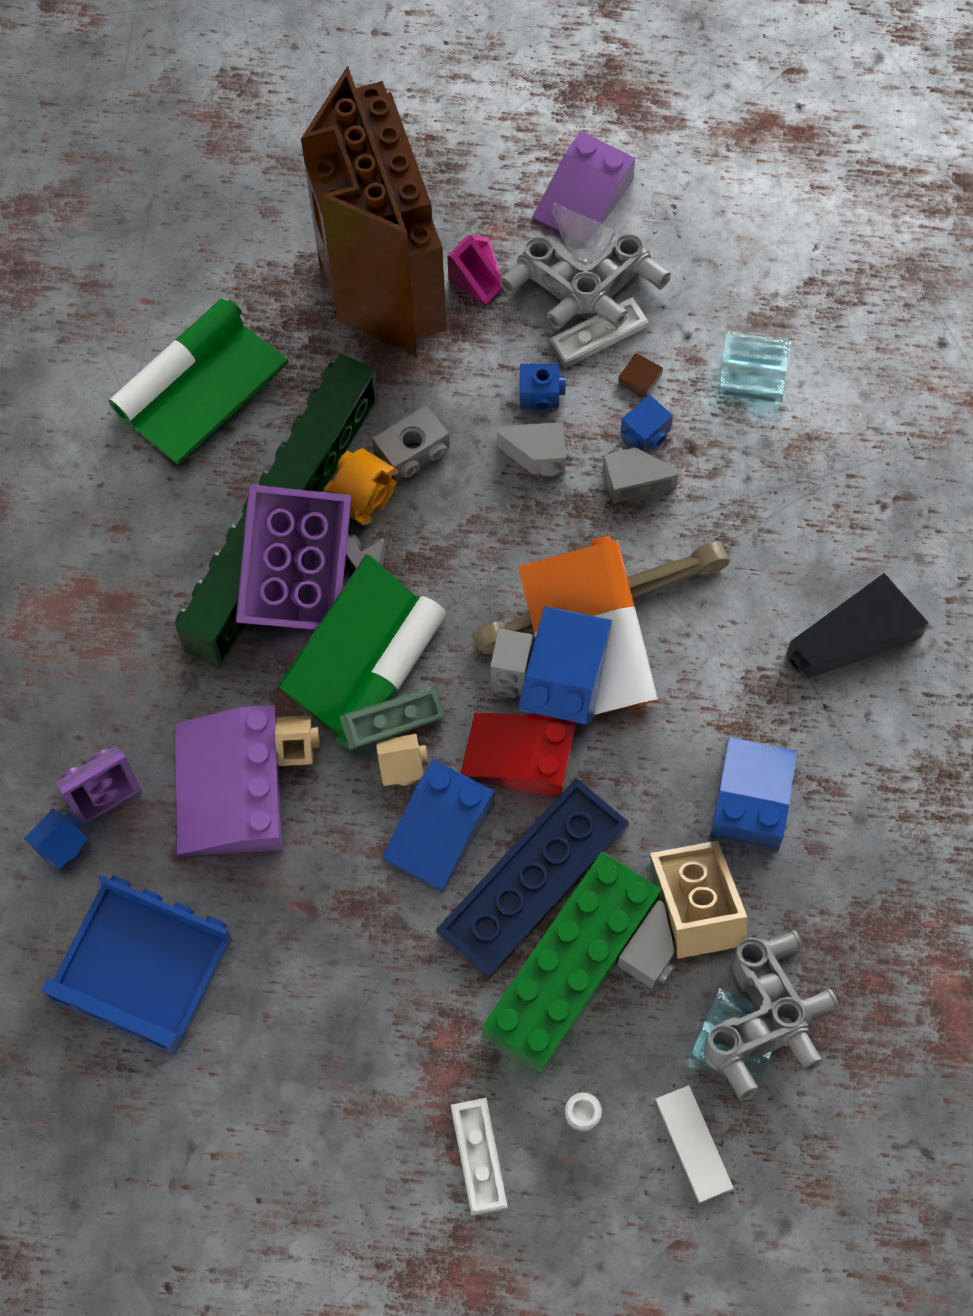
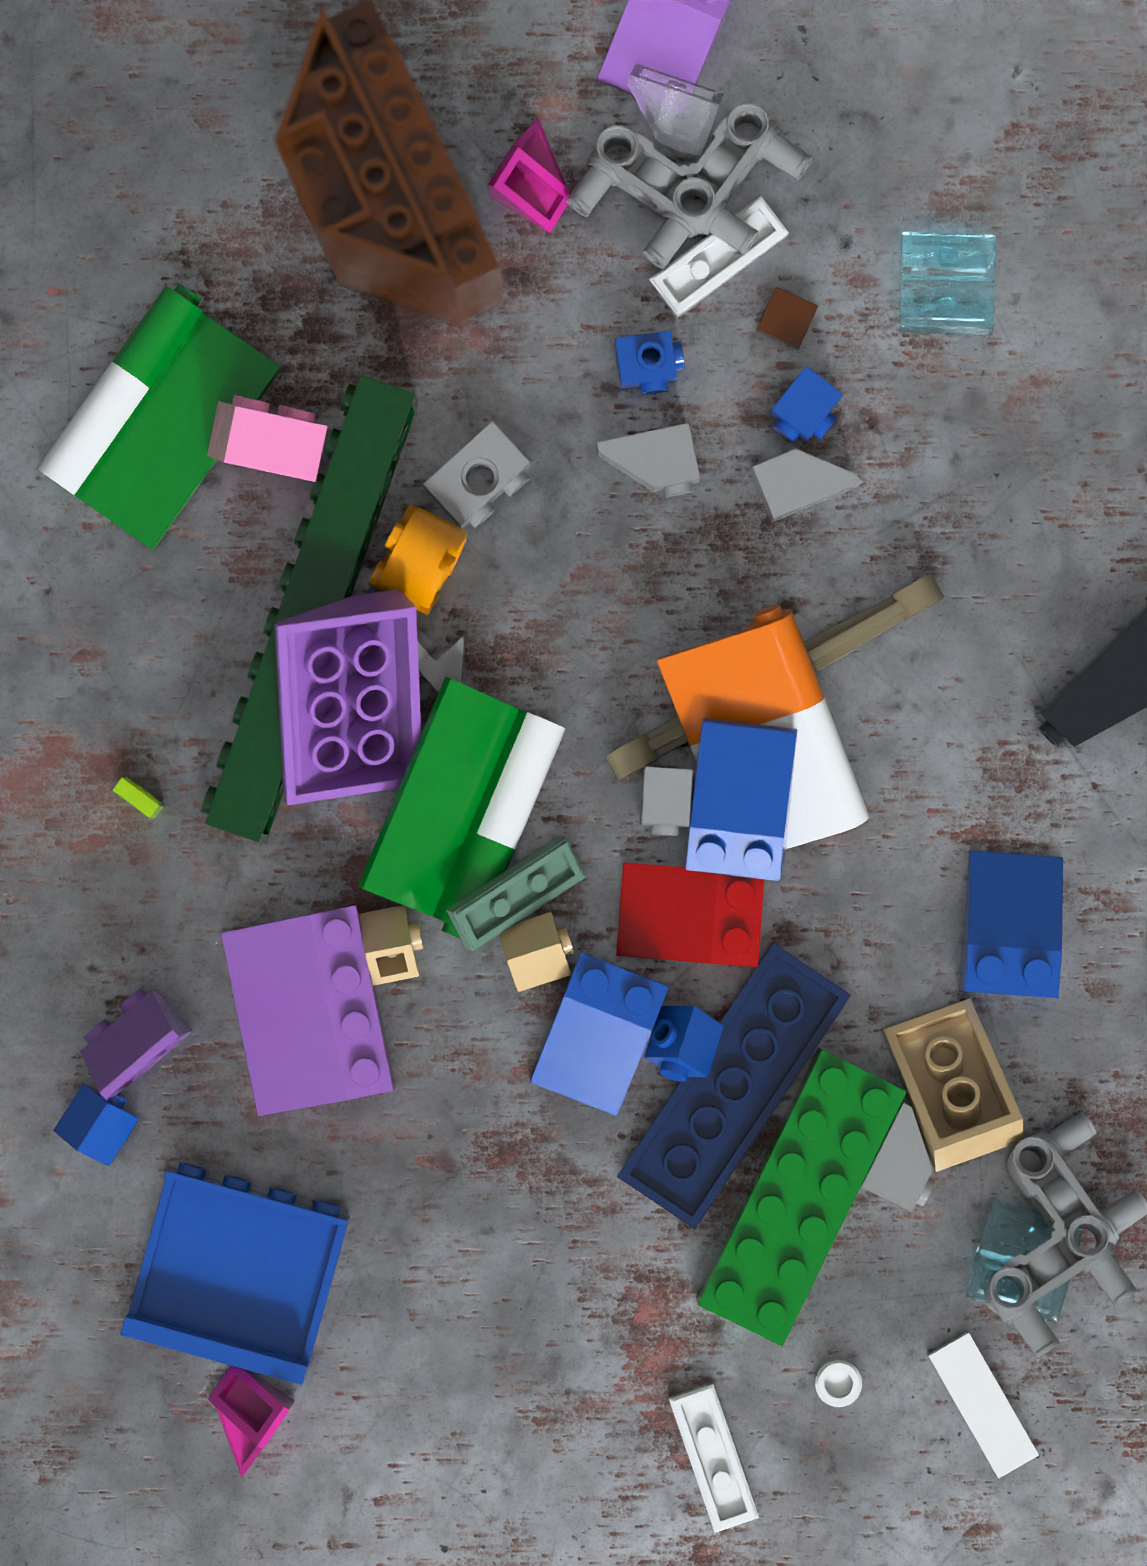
camera: 10 degrees left, 20 degrees up
none -> lime tile [112,777,164,819]
none -> bright pink brick [207,395,327,482]
none -> dark pink slope [208,1366,294,1477]
none -> blue brick [644,1006,724,1082]

